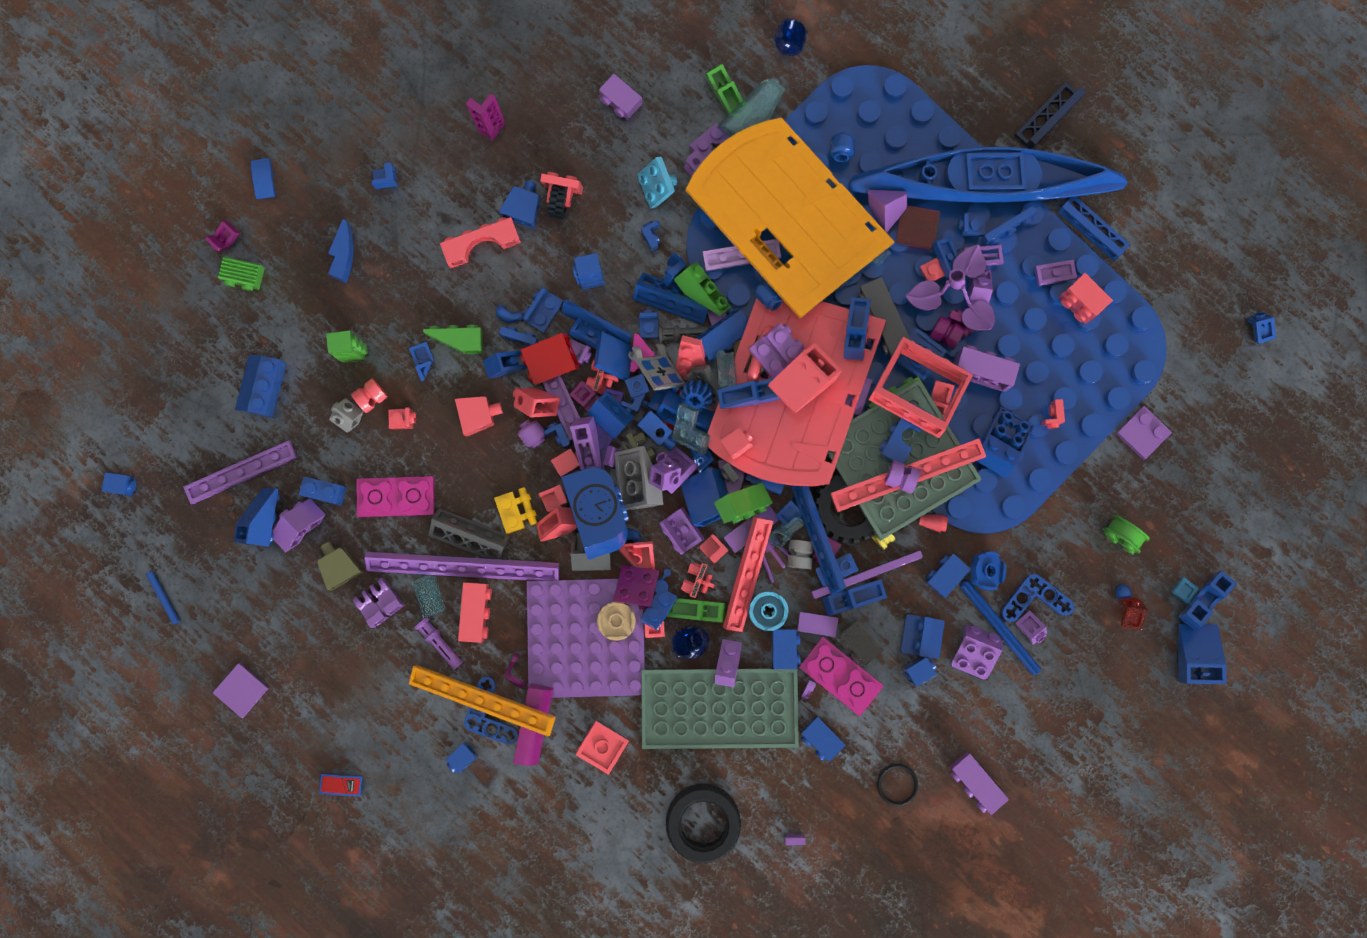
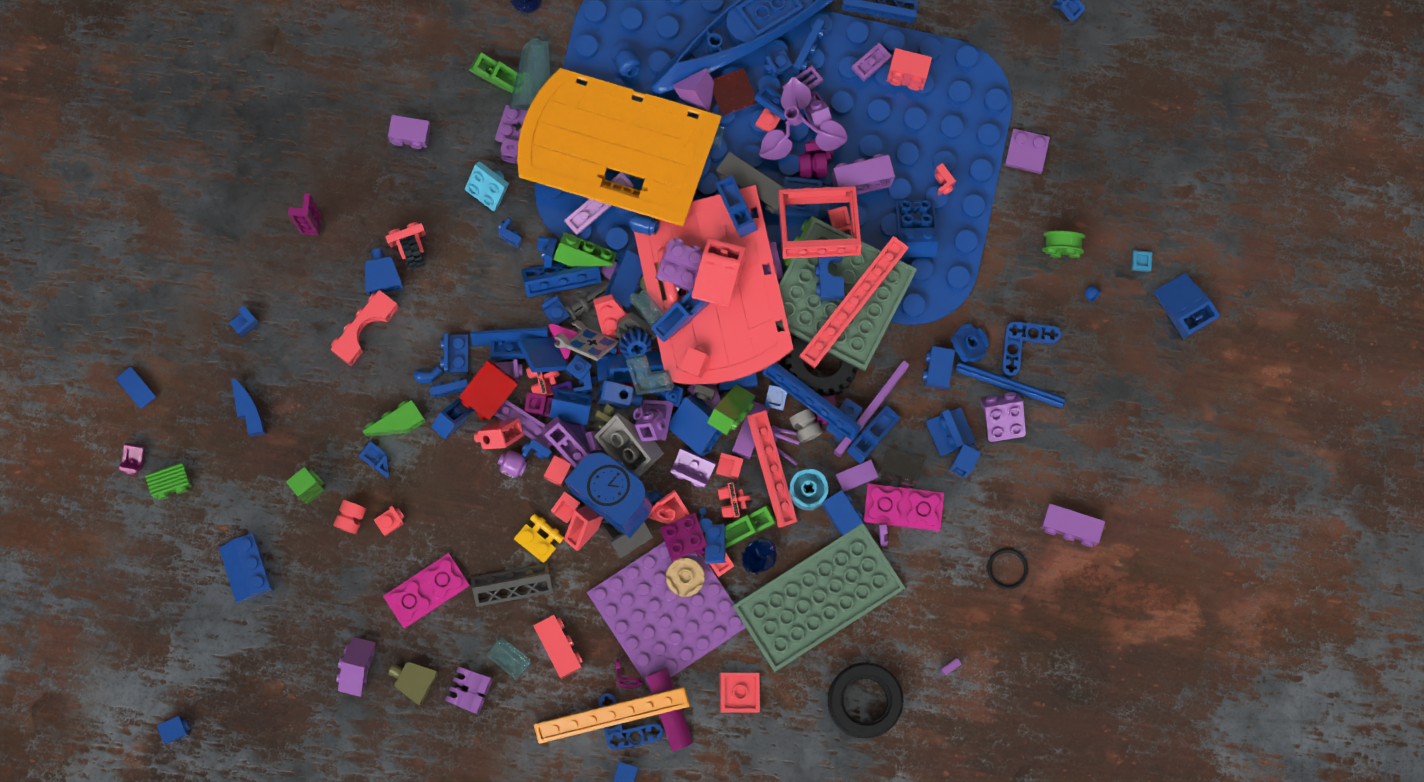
camera: 40 degrees left, 5 degrees down
medium lavender tile [183,440,298,504] -> none
blue slope [233,488,280,547] -> none
blue brick [299,476,347,506] -> none
light grey brick [329,398,364,433] -> none
medium lavender plate [365,552,559,581] -> none
medium lavender pin [414,617,463,670] -> none
coral torso [455,397,503,437] -> none
blue brick [572,253,605,290] -> none
medium lavender brick [715,639,742,688] -> none
clear light blue axle [769,516,804,548] -> none
blue brick [800,716,846,762] -> none
light yellow wheel [871,534,896,550] -> none
medium lavender wheel [885,460,921,494] -> none
coral cone [919,514,948,533] -> none
medium lavender bracket [1015,611,1047,645] -> none
clear red bracket [1121,598,1147,631] -> none
blue arch [1178,570,1237,630] -> none

